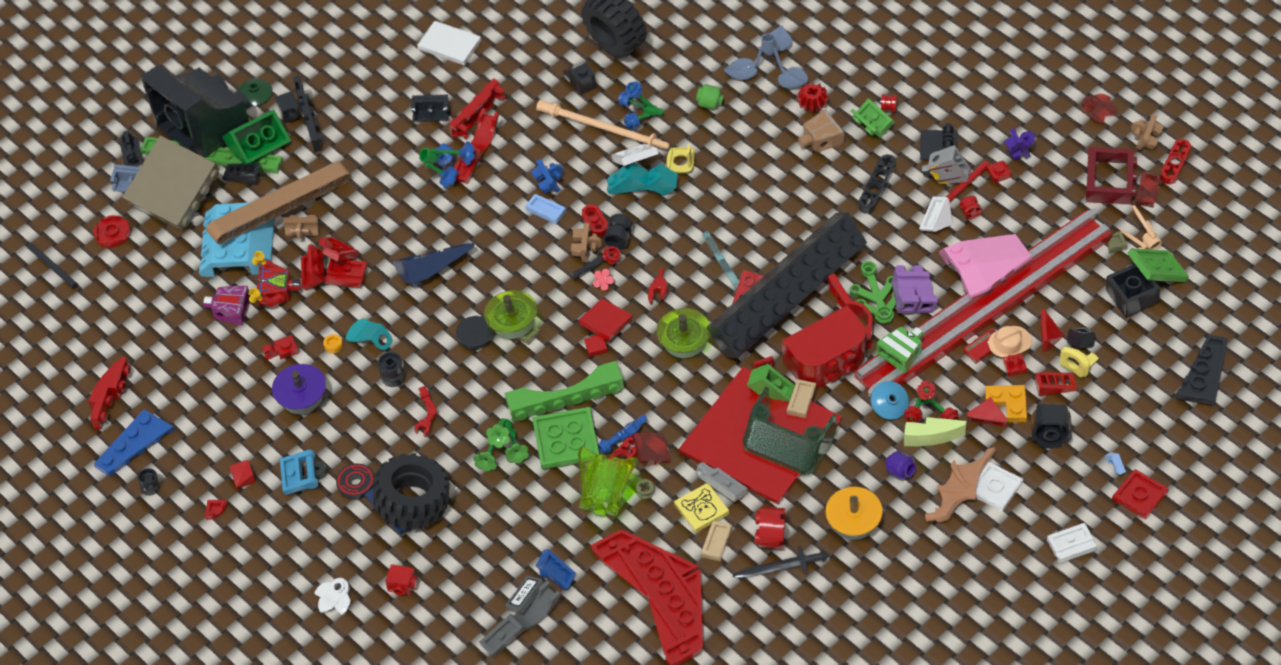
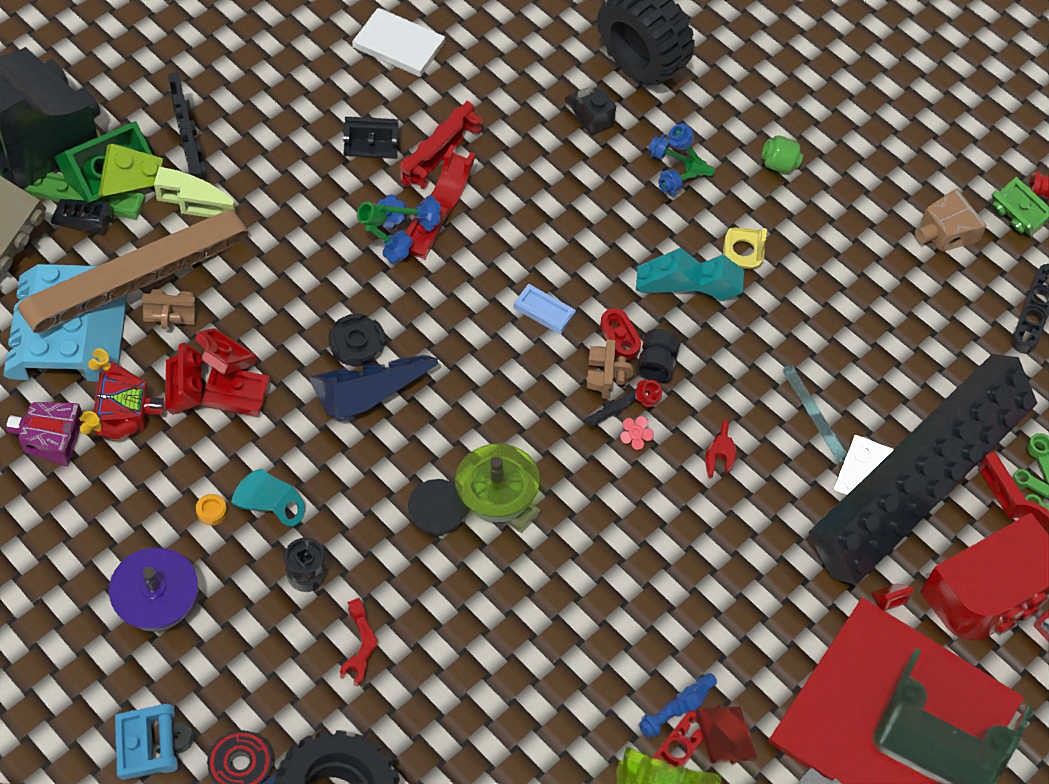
camera: 10 degrees left, 5 degrees up
red slope [229,459,255,489] -> none
dark green dish [238,78,273,107] -> none
red plate [262,335,299,360] -> none
black brick [275,91,301,123] -> none
bright green plant [473,418,529,472] -> none
bright green arch [505,361,624,422] -> none
blue hips [531,158,563,194] -> none
bright green plate [532,407,600,469] -> none
light nougat bar [536,100,670,149] -> none
red tile [579,298,632,341] -> none
red tile [584,335,608,357] -> none
white tile [611,144,659,165] -> none
clear neon green piece [657,308,710,358] -> none
sand blue plant [724,25,808,88] -> none
bright green slope [747,364,795,402] -> none
tan tile [787,379,816,418] -> none
red gear [797,82,828,113] -> none
none -> lime wing [98,143,163,197]
none -> yellowish green slope [154,167,236,218]
none -> black tile [328,314,385,367]

